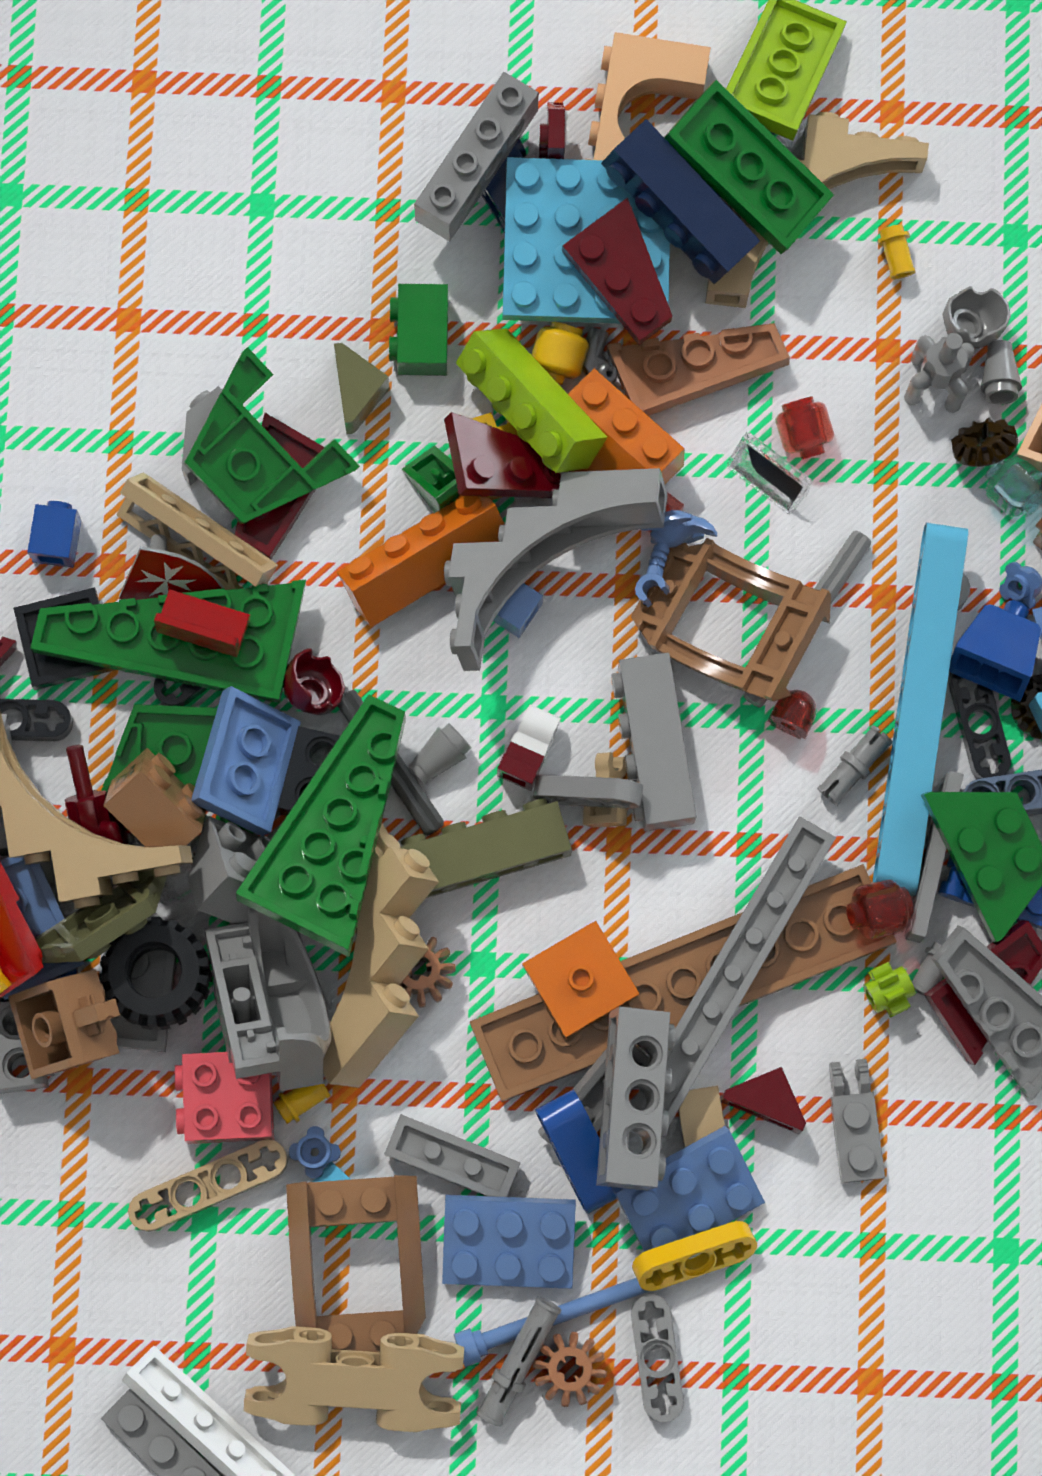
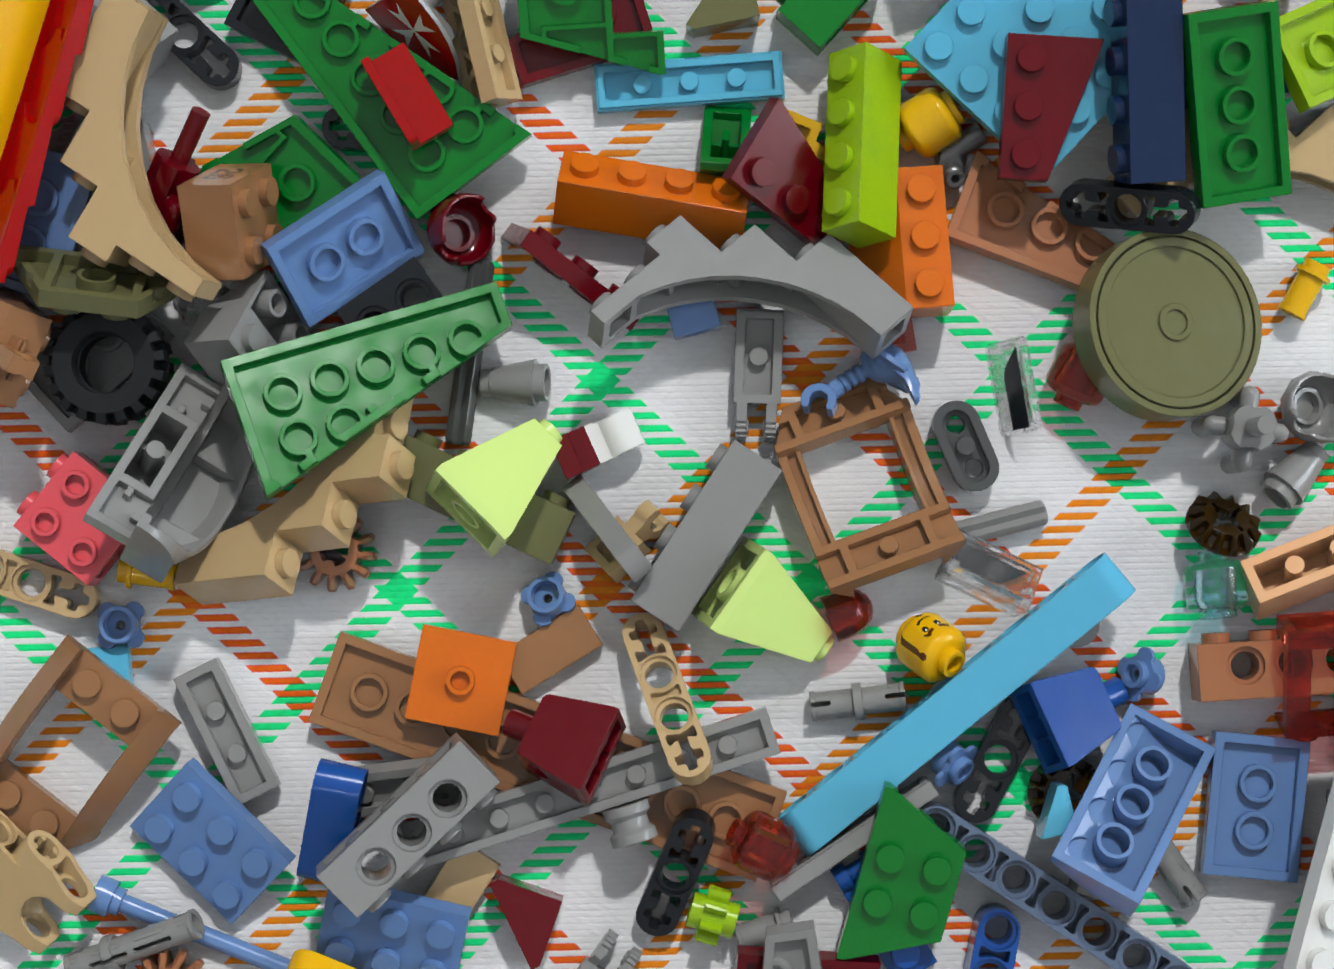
camera: 40 degrees right, 10 degrees up
none -> yellowish green slope [425,418,563,557]
none -> dark red wing [501,223,640,331]
none -> dark red torso [502,694,626,806]
none -> medium nougat tile [511,604,603,695]
none -> medium blue plate [521,571,576,627]
none -> medium azure tile [594,51,785,114]
none -> light grey wheel [602,797,658,849]
none -> tan beam [622,613,714,786]
none -> black beam [636,808,716,936]
none -> yellowish green slope [691,536,834,663]
none -> light grey hinge [733,308,784,443]
none -> yellow head [896,612,967,683]
none -> dark grey plate [931,400,999,492]
none -> medium blue plate [931,741,977,787]
none -> clear slope [935,530,1043,617]
none -> black beam [1059,178,1201,234]
none -> olive brick [1072,230,1262,422]

